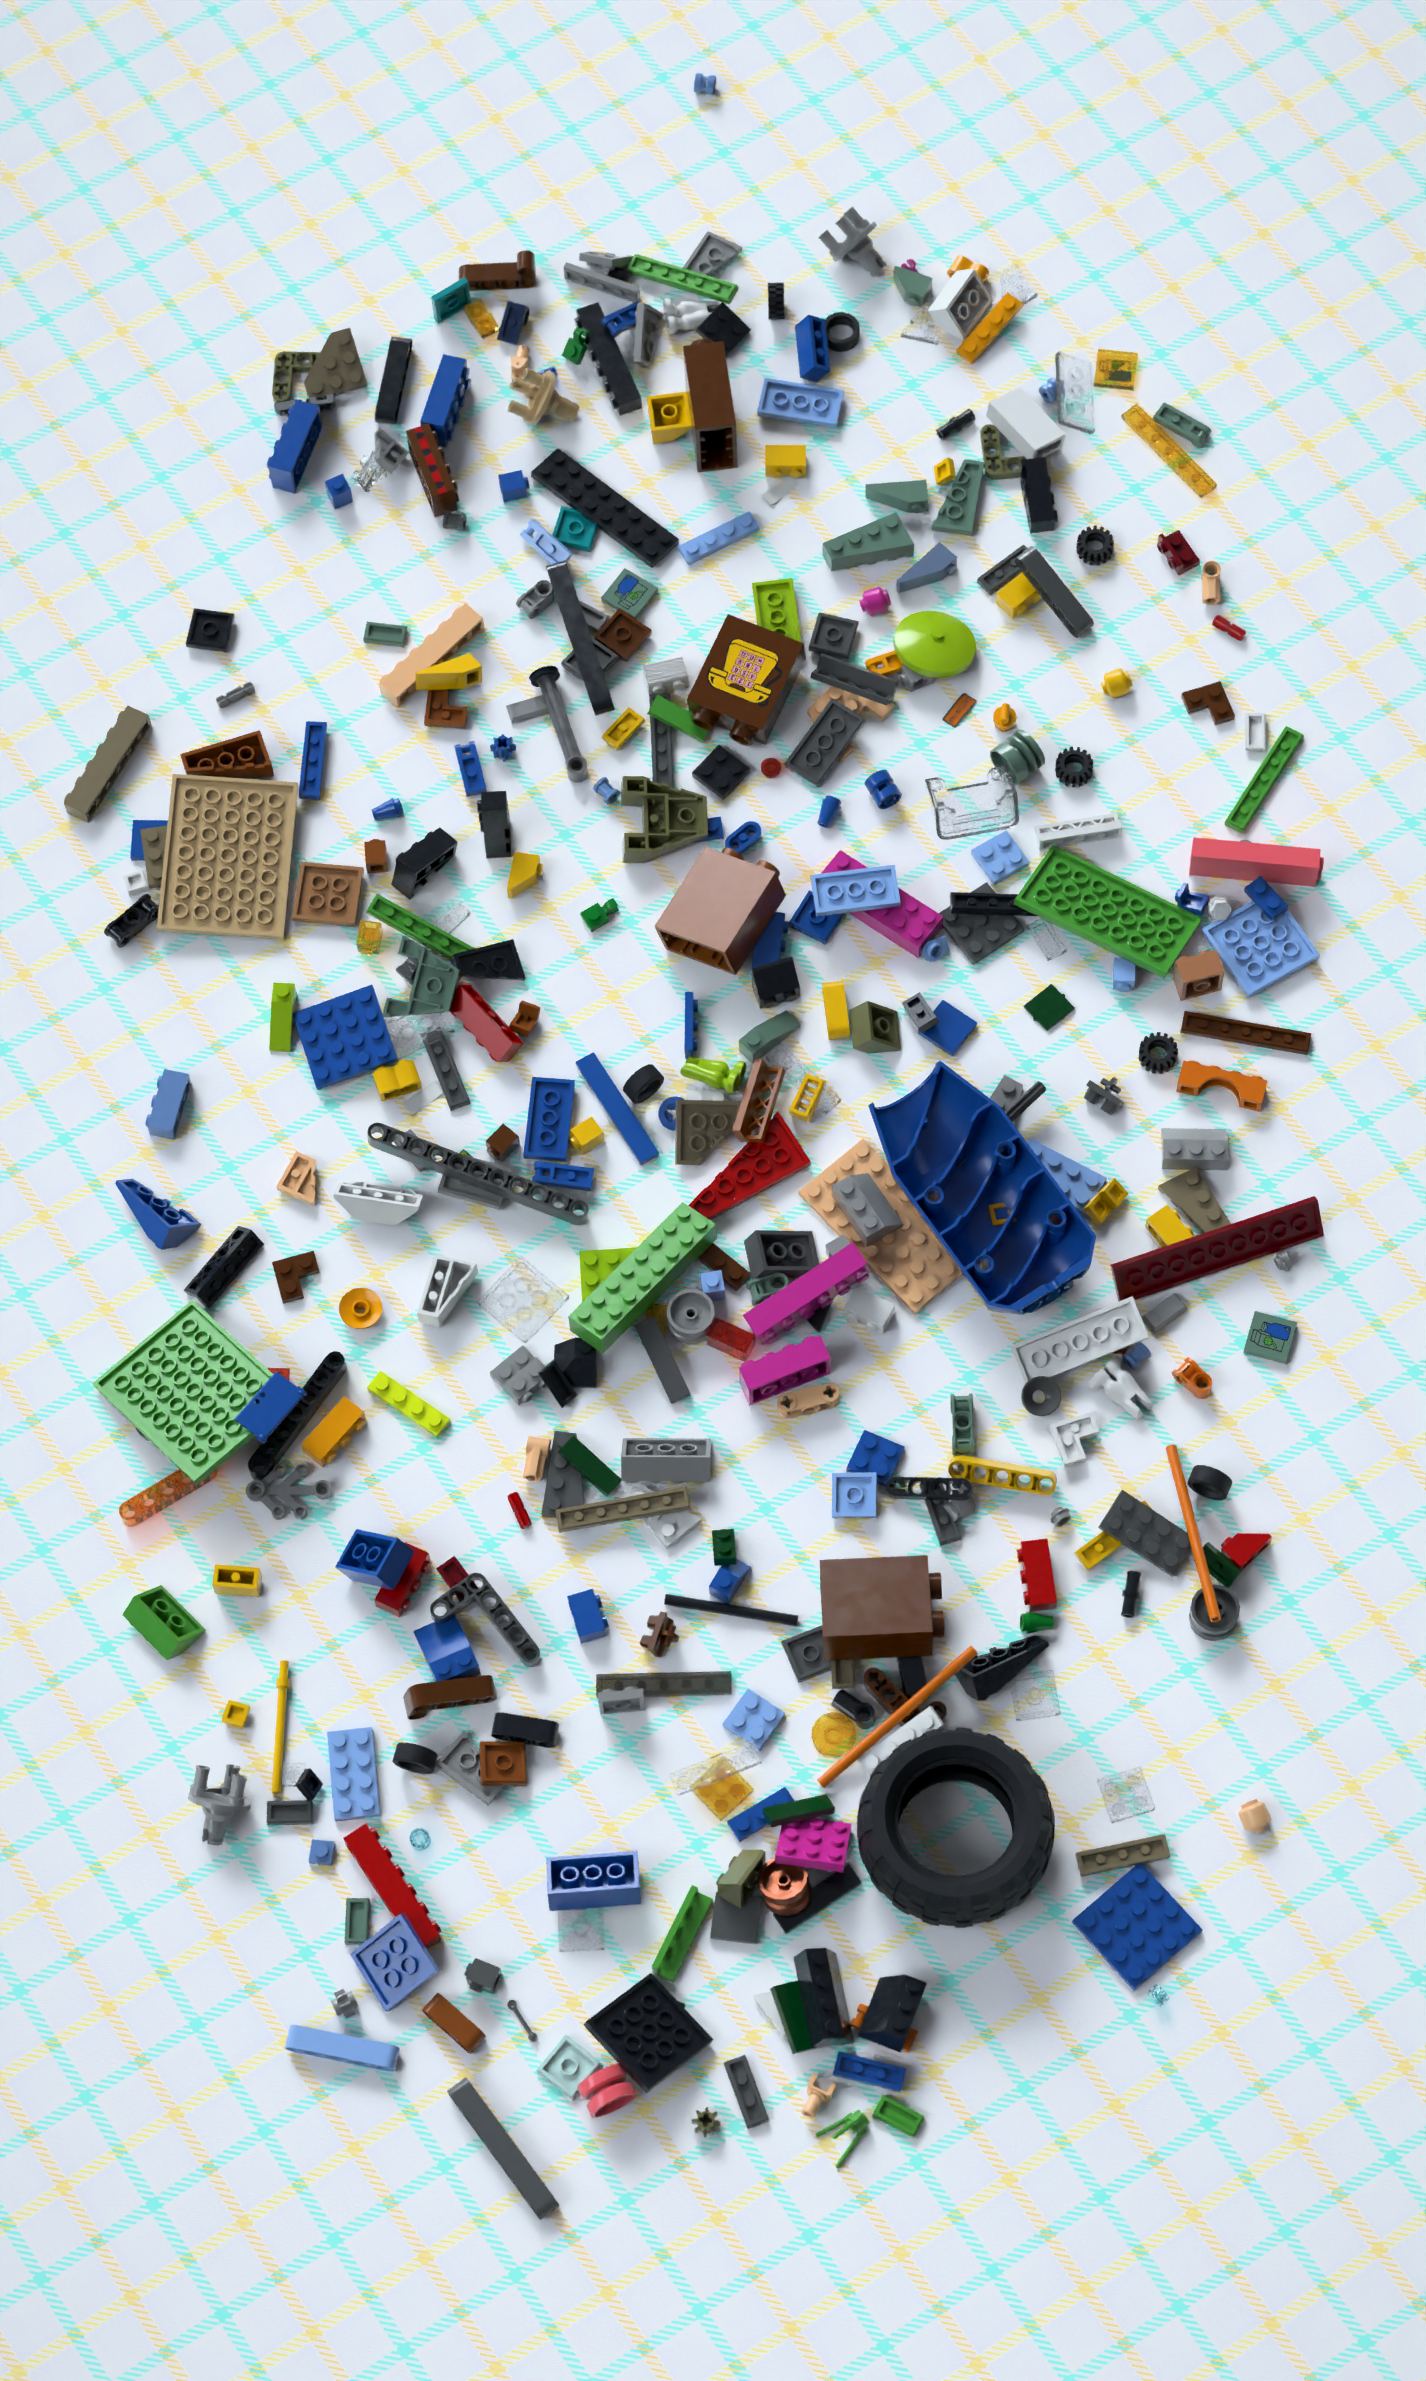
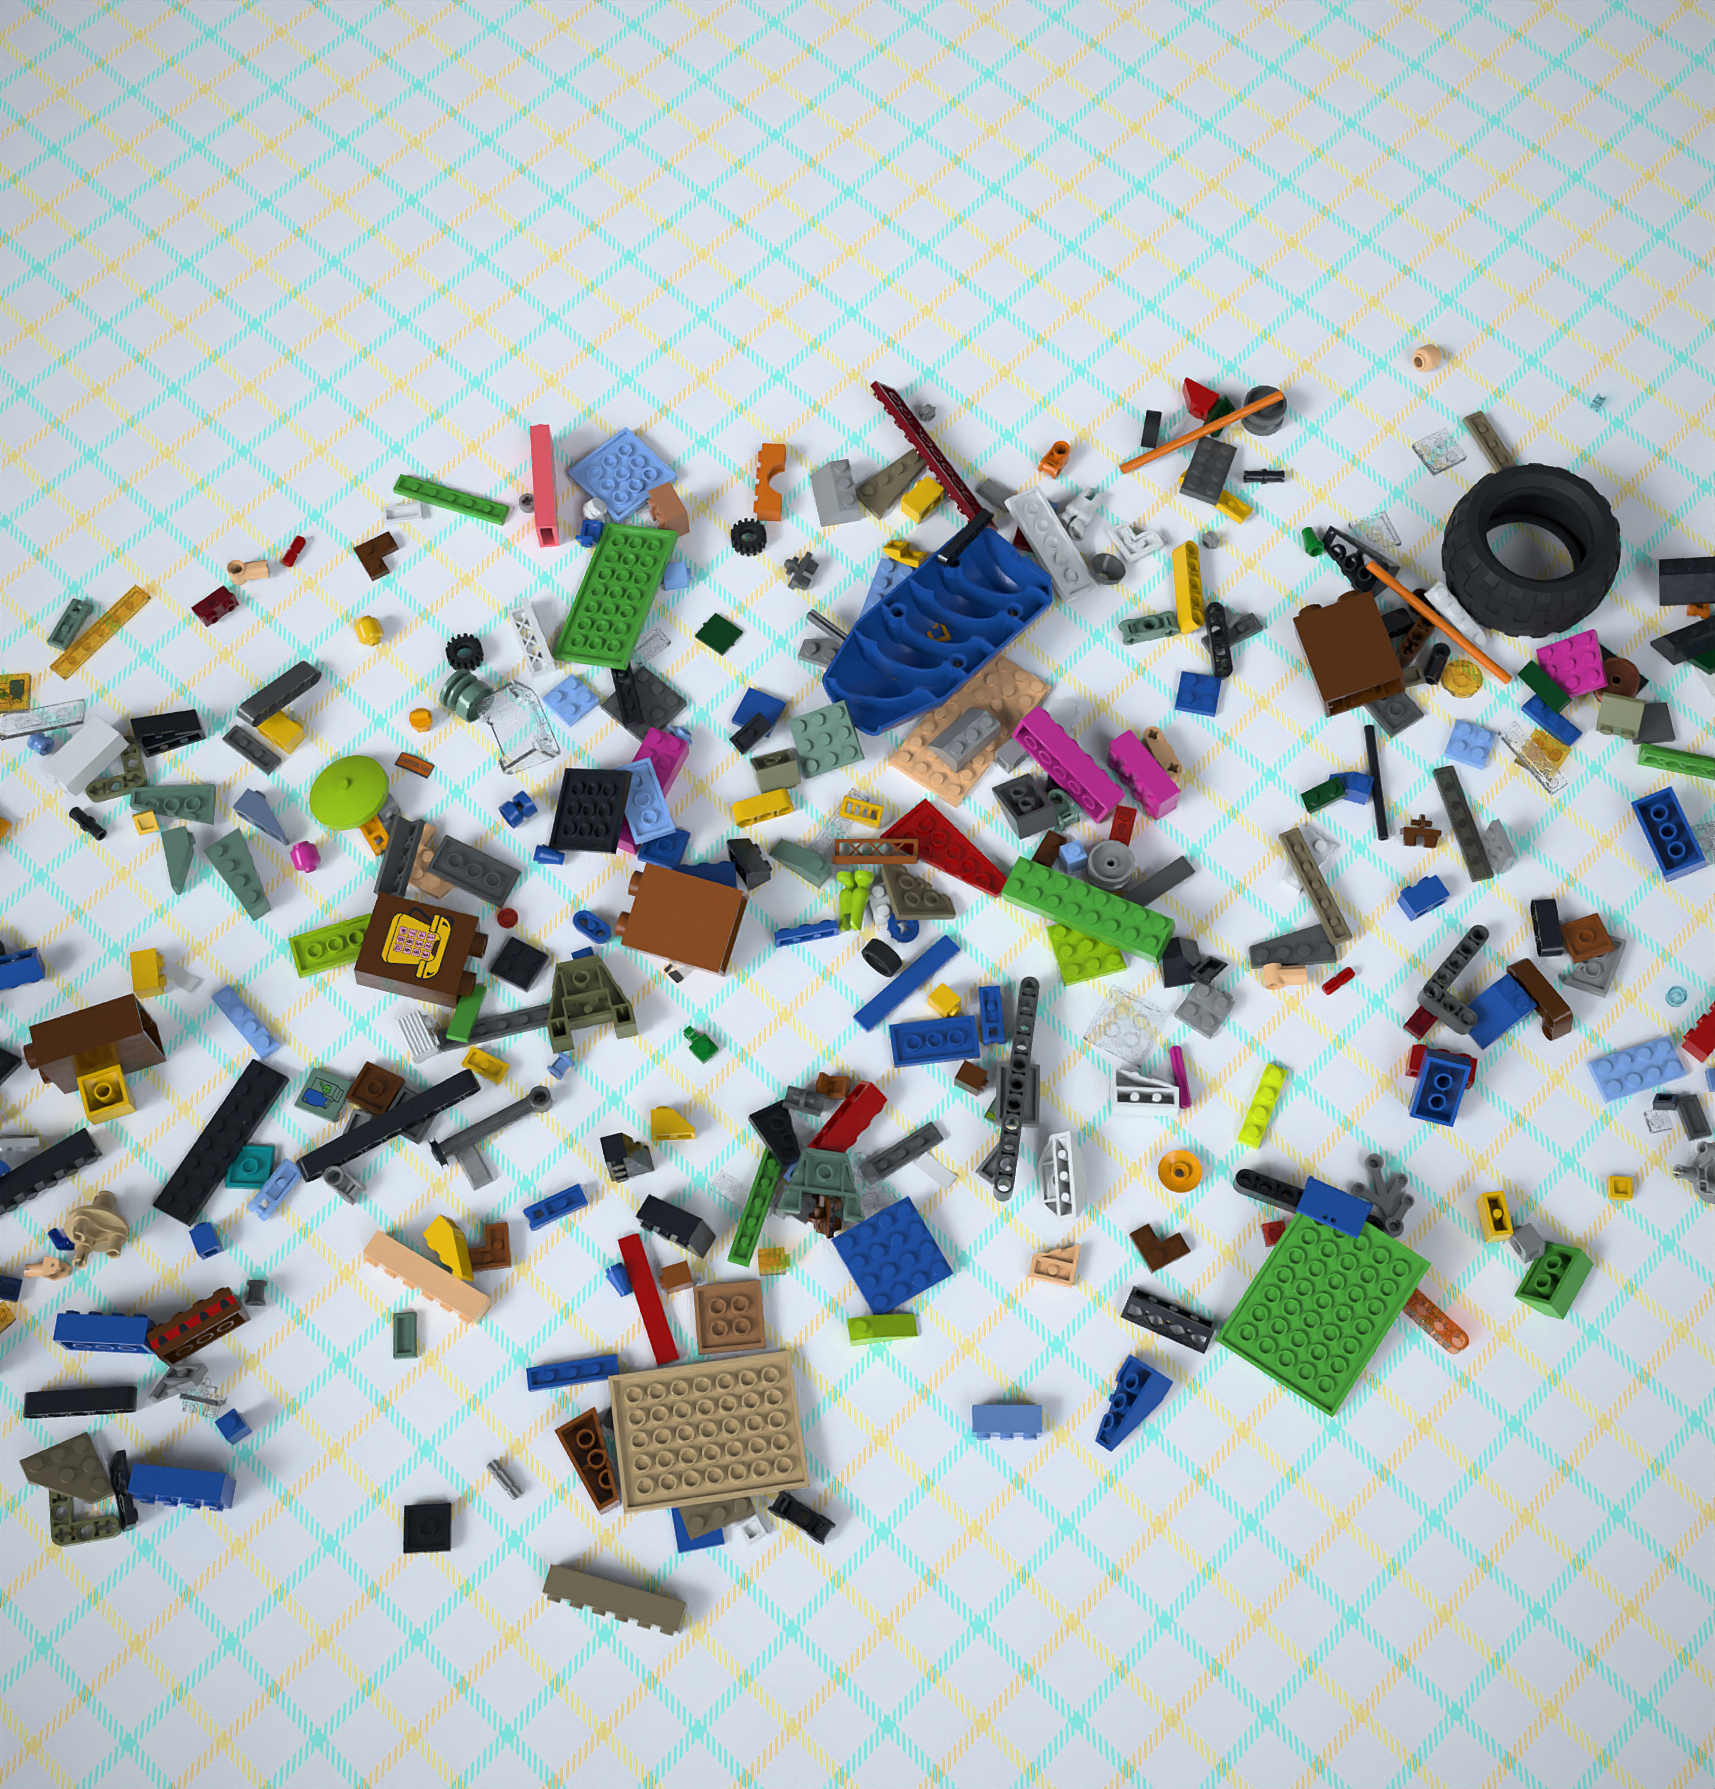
camera: 105 degrees left, 0 degrees up
yellow bar [271,1660,290,1794] -> none
light orange brick [301,1396,366,1468] -> none
yellow brick [372,1059,422,1101] -> none
black tyre [392,1742,438,1774] -> none
blue gear [490,734,516,761] -> none
dark green tile [558,1435,621,1497] -> none
green plate [561,327,590,365] -> none
light grey slope [621,1438,711,1484] -> none
light blue plate [757,378,844,428] -> none
dark grey plate [808,612,859,660] -> none
light blue plate [832,1472,877,1518] -> none
red brick [1017,1538,1057,1612] -> none
blue plate [1072,1863,1203,1991] -> none
black tyre [1076,525,1114,566] -> none
reddish brown tile [1180,1011,1311,1055] -> none
sand green tile [1243,1311,1297,1364] -> none
blue plate [1244,876,1288,921] -> none
none -> black plate [549,768,633,854]
none -> red tile [617,1233,680,1367]
none -> dark grey hips [782,1085,826,1117]
none -> sand green plate [788,700,865,779]
none -> reddish brown hips [808,1194,843,1239]
none -> black beam [937,508,994,568]
none -> dark pink axle [1169,1046,1192,1109]
none -> light grey brick [1510,1223,1545,1264]

